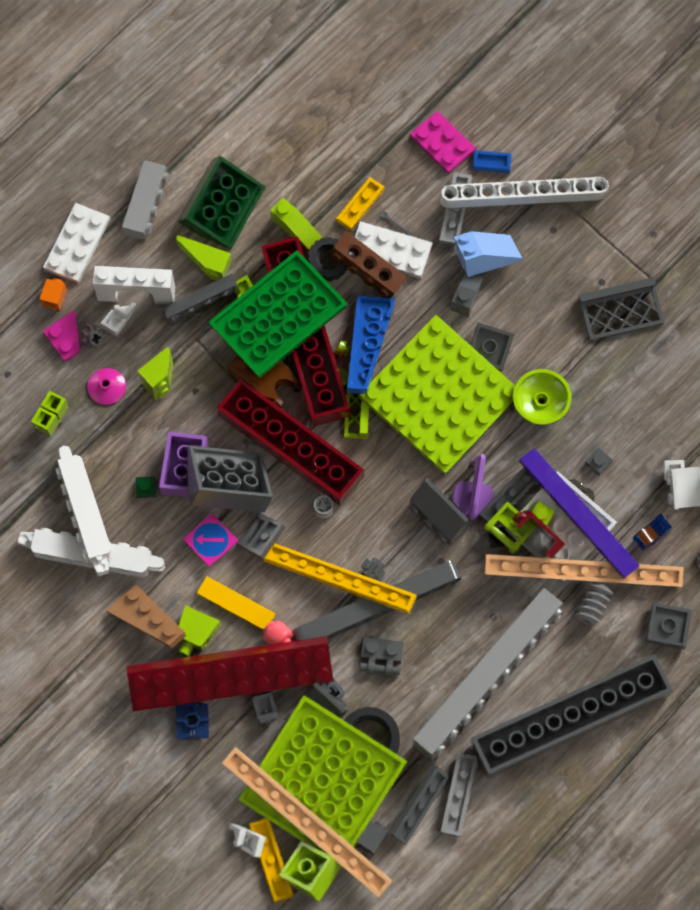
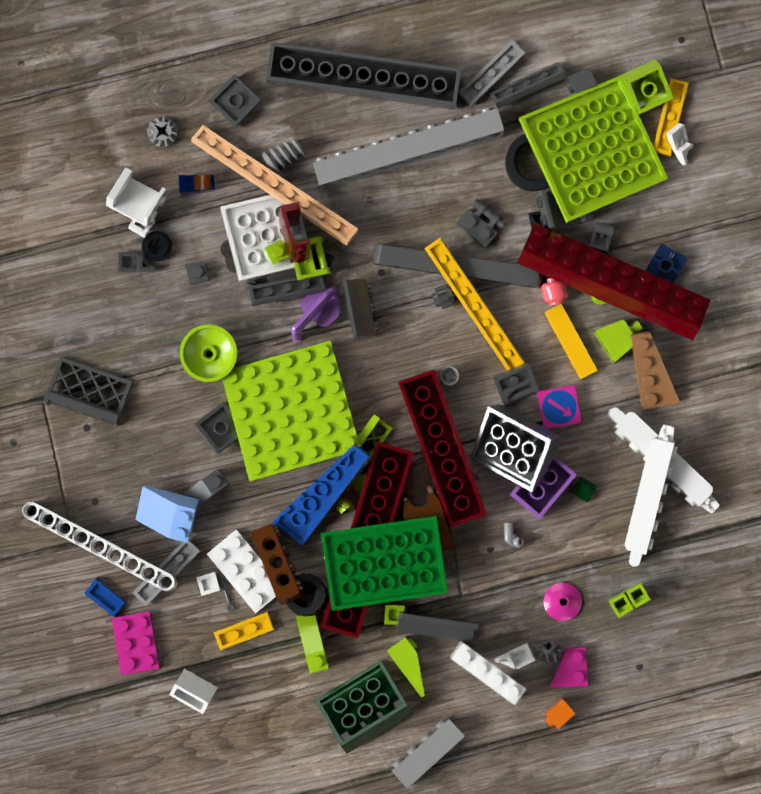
camera: 150 degrees left, 15 degrees up
white plate [43,203,110,284] -> none
lime slope [138,347,173,400] -> none
light nougat plate [222,747,392,897] -> none
dark purple tile [519,448,640,579] -> none
none -> dark grey slope [117,252,155,272]
none -> black gear [142,231,172,262]
none -> white brick [170,669,218,714]
none -> white plate [196,572,220,596]
none -> light grey arm [504,523,524,548]

